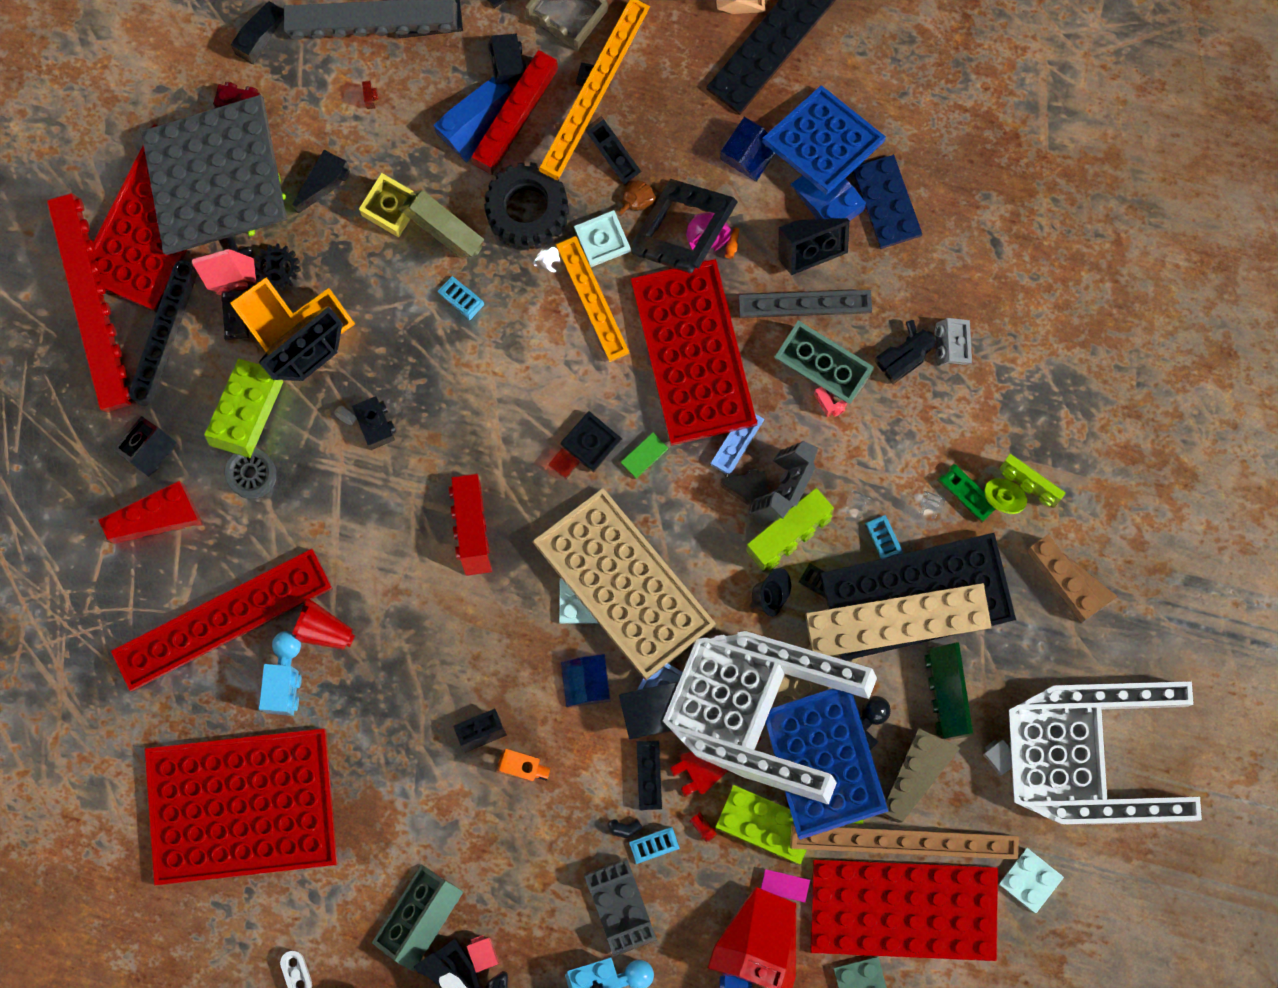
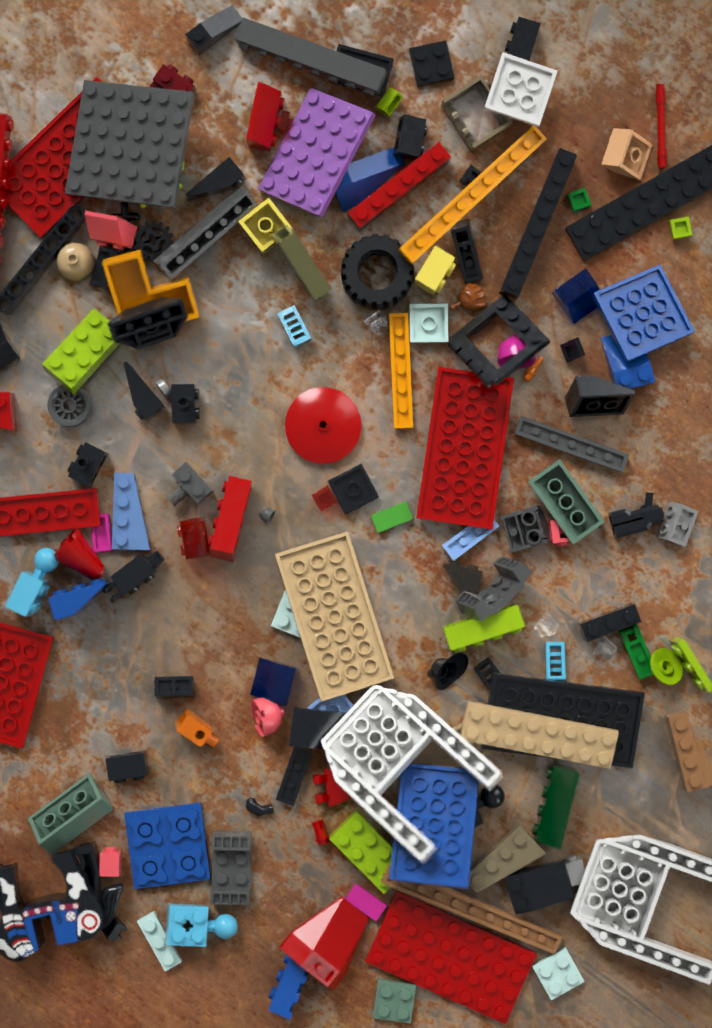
camera: 10 degrees right, 10 degrees up
medium azure slope [629,827,680,864] -> none
dark blue plate [853,155,922,249] -> none
none -> blue slope [48,578,110,620]
none -> tan cylinder [56,242,96,282]
none -> black brick [67,442,108,487]
none -> dark pink tile [91,513,113,553]
none -> black hinge [102,551,165,603]
none -> black brick [105,750,149,783]
none -> medium blue wing [112,473,151,550]
none -> black slope [123,361,165,421]
none -> blue piece [124,802,211,889]
none -> dark grey brick [153,187,258,280]
none -> dark grey brick [167,462,213,507]
none -> clear red slope [177,517,210,559]
none -> red slope [246,82,285,152]
none -> coral cylinder [251,697,284,737]
none -> medium lavender plate [258,88,375,218]
none -> dark grey hinge [259,507,276,524]
none -> red dish [285,387,361,464]
none -> lime piece [376,88,403,117]
none -> light yellow brick [414,246,456,296]
none -> black brick [499,148,577,300]
none -> dark grey slope [499,505,550,553]
none -> black slope [505,860,575,915]
none -> black plate [560,337,585,363]
none -> green tile [566,188,592,213]
none -> black brick [578,603,641,642]
none -> lime plate [669,216,692,240]

